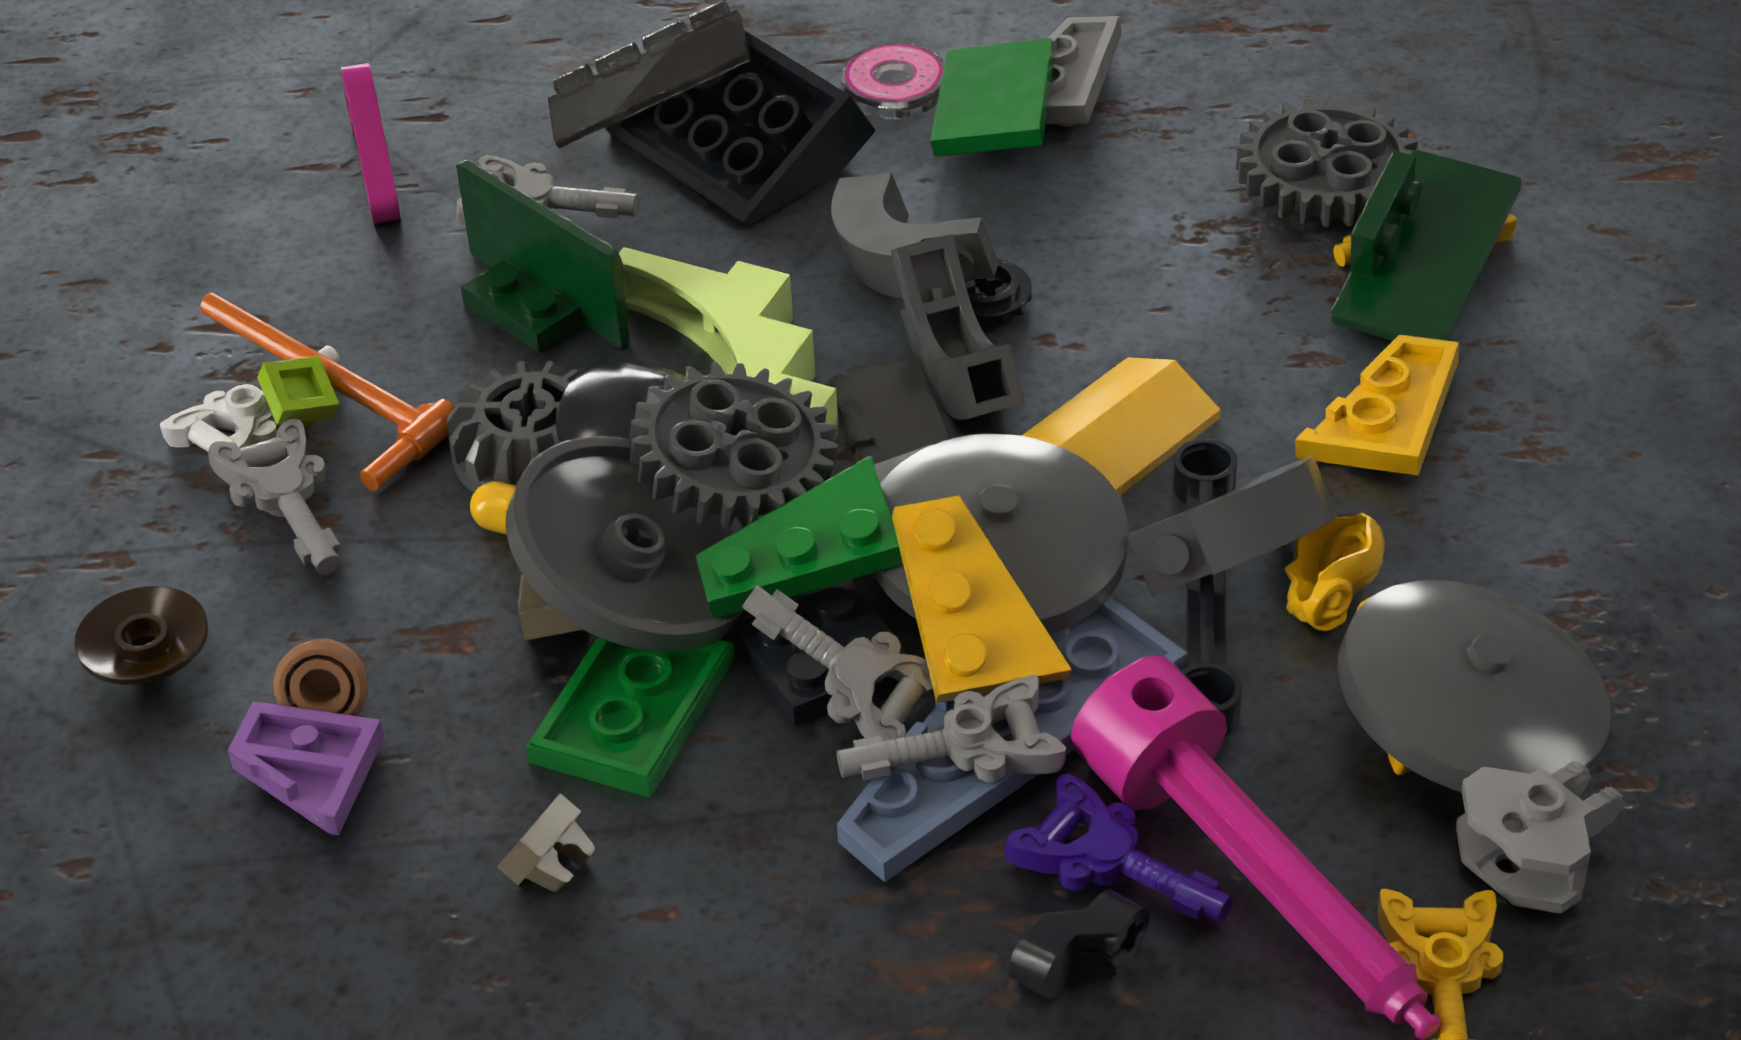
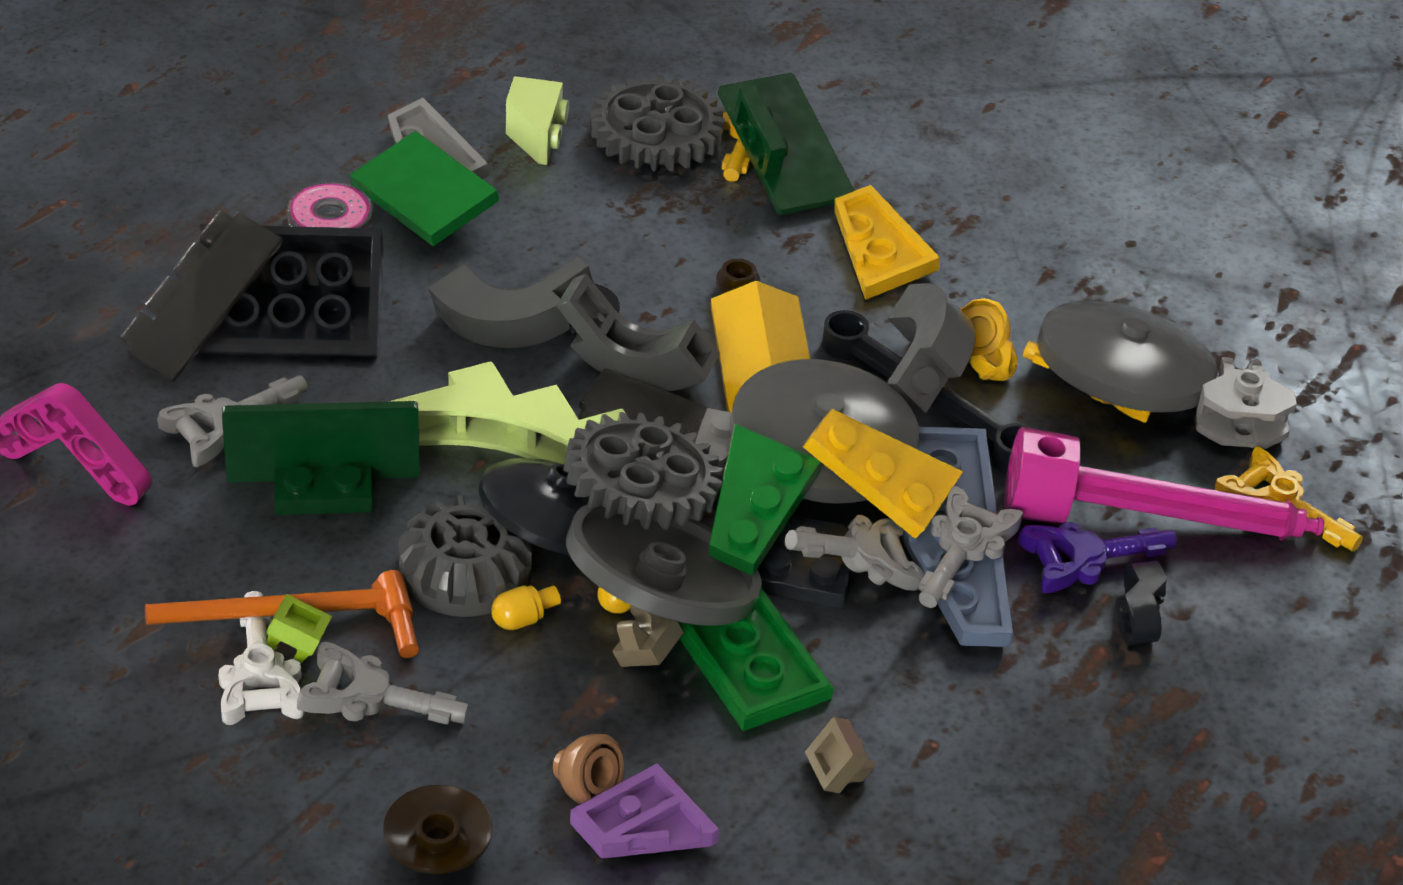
camera: 55 degrees left, 0 degrees up
none -> yellowish green slope [506,76,569,165]
none -> dark brown plate [716,259,760,293]

